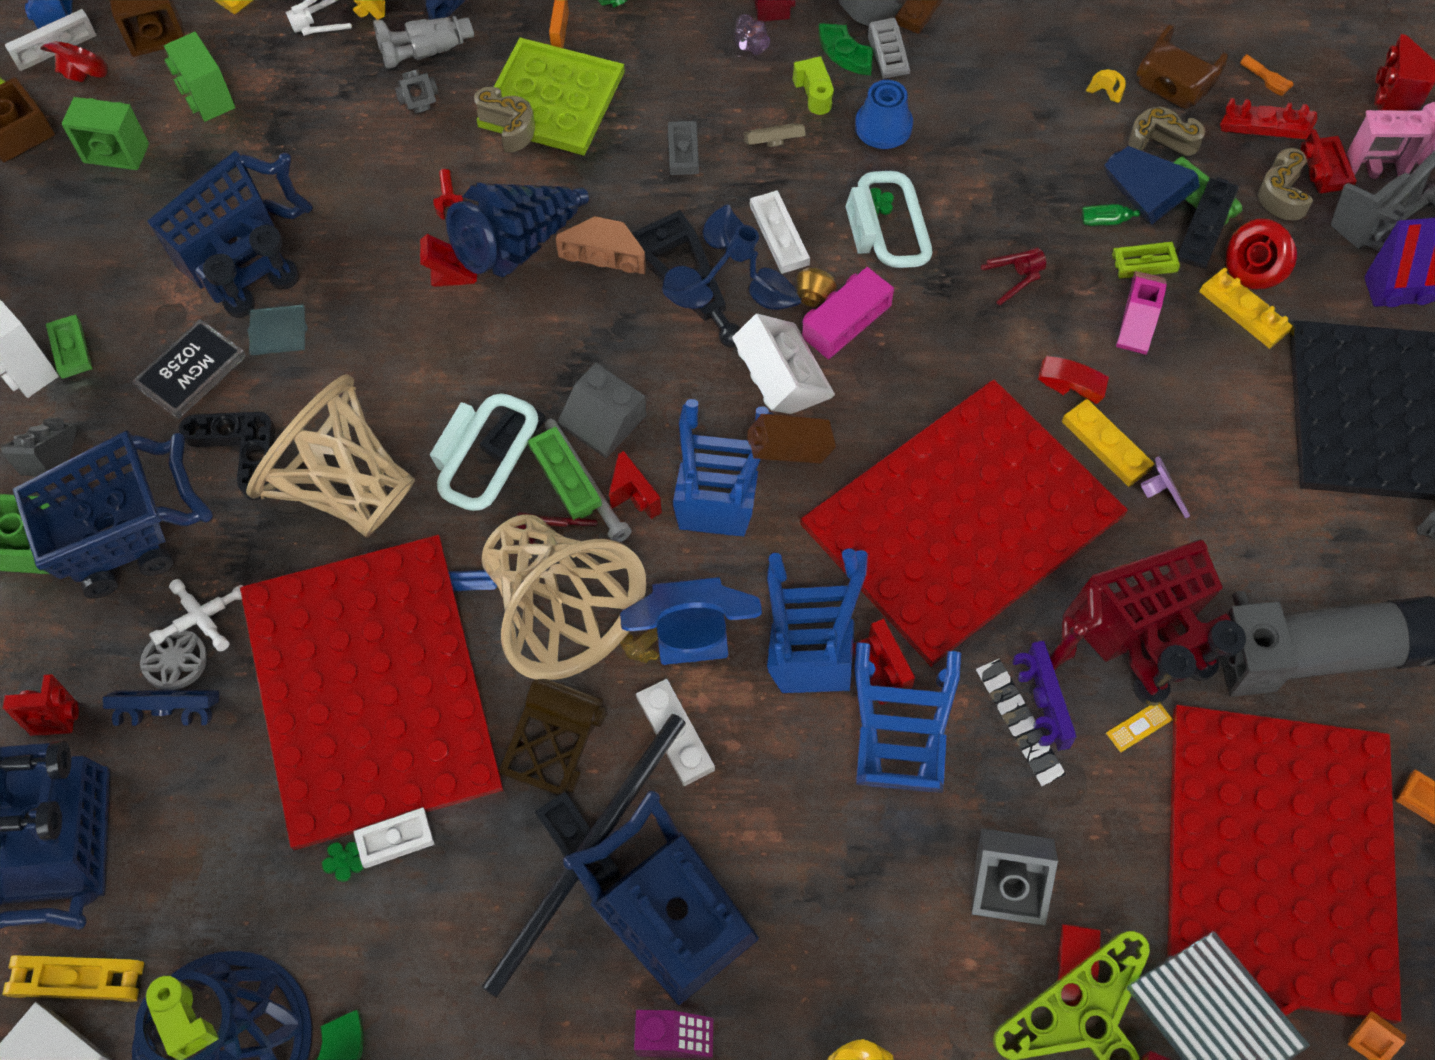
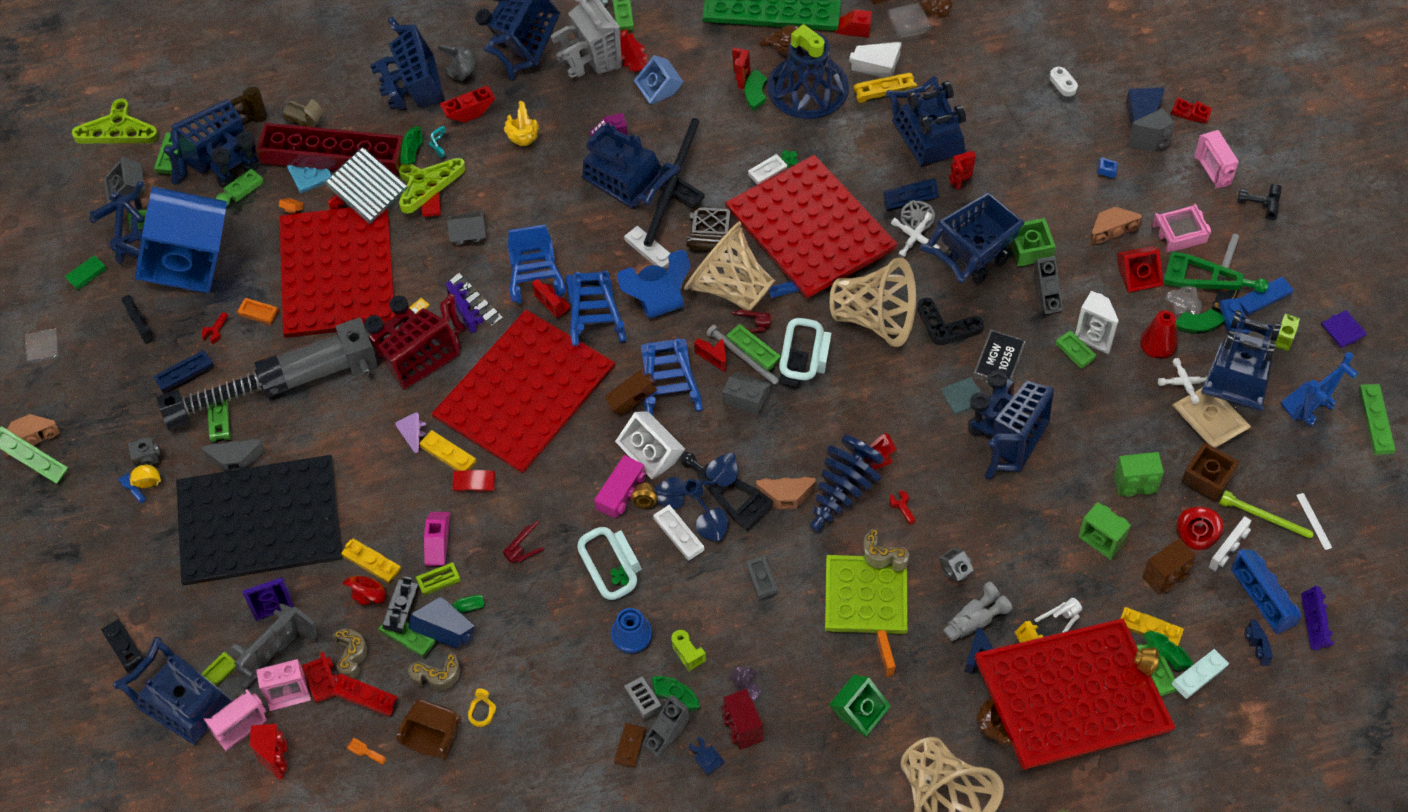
camera: 165 degrees right, 5 degrees down
dark tan plate [743,123,806,147] -> none

